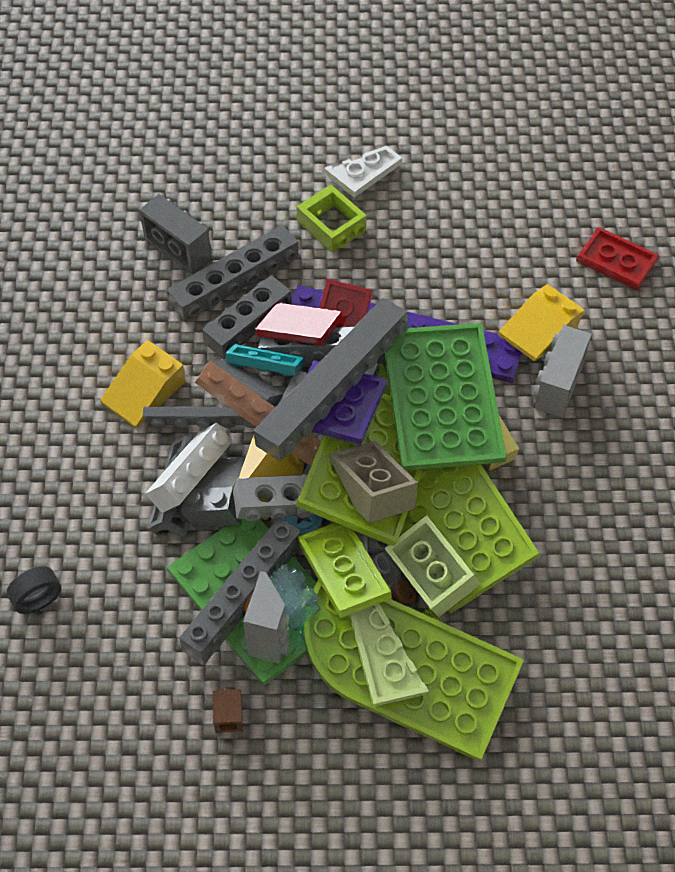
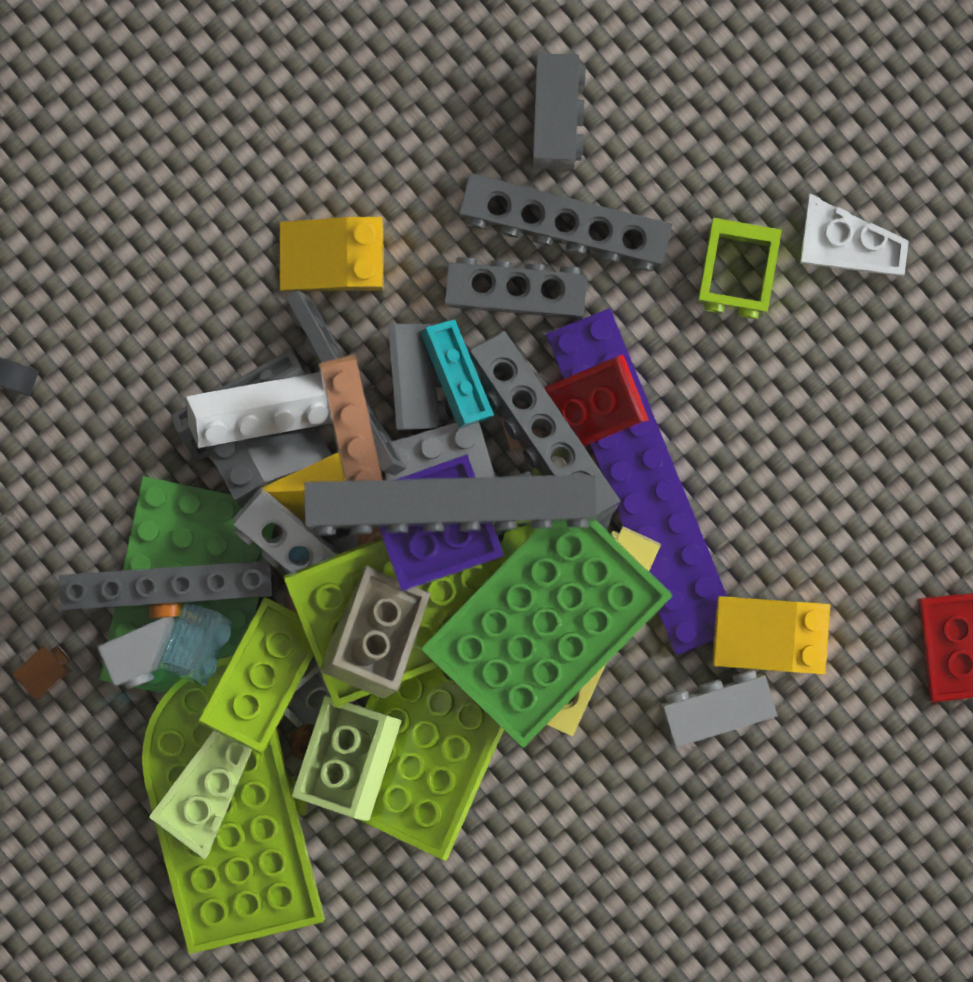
camera: 55 degrees right, 30 degrees up
tile [256,303,342,345] -> none

